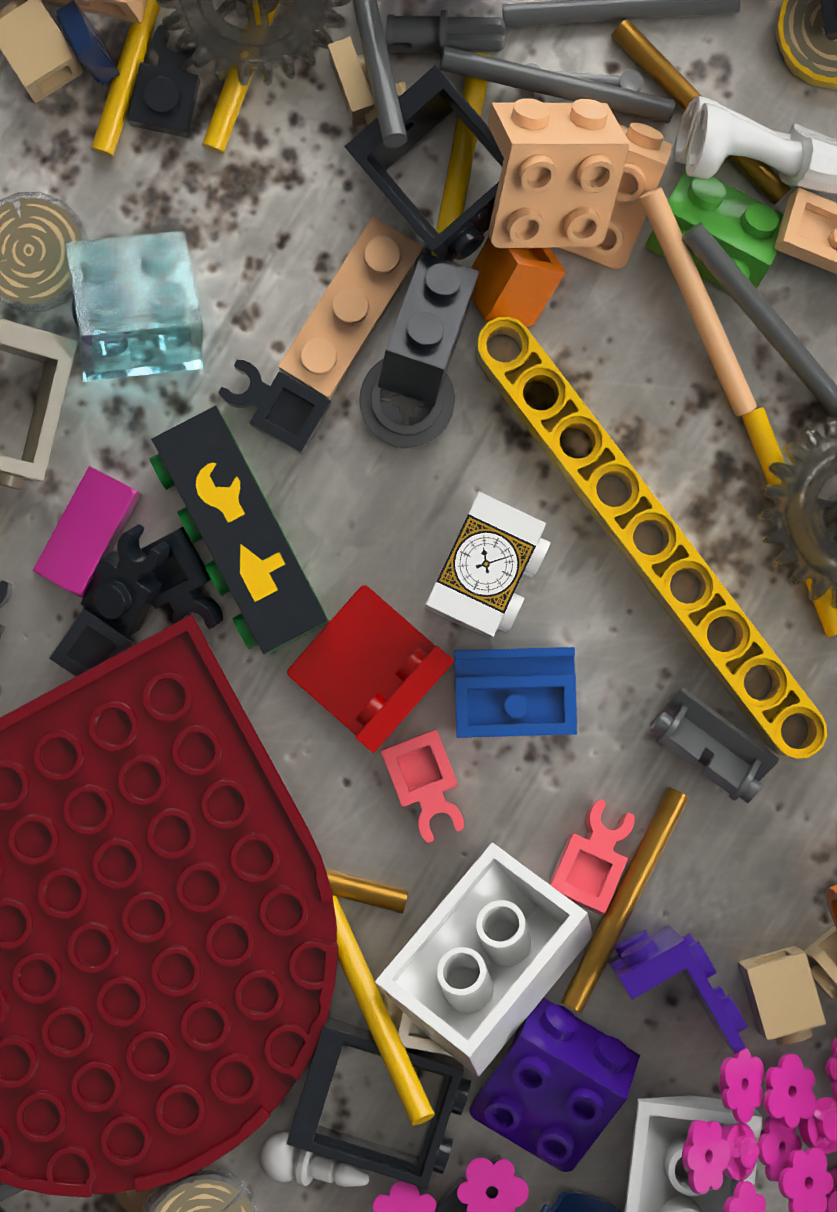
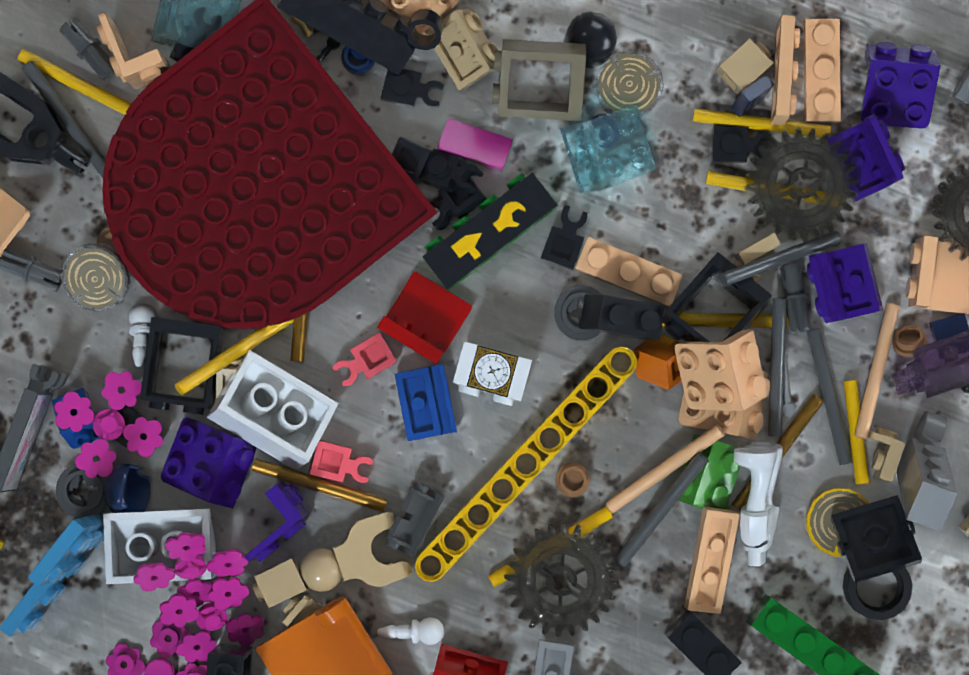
camera: 85 degrees right, 0 degrees up
none -> tan piece [299,512,413,592]
none -> medium nougat plate [555,463,590,497]

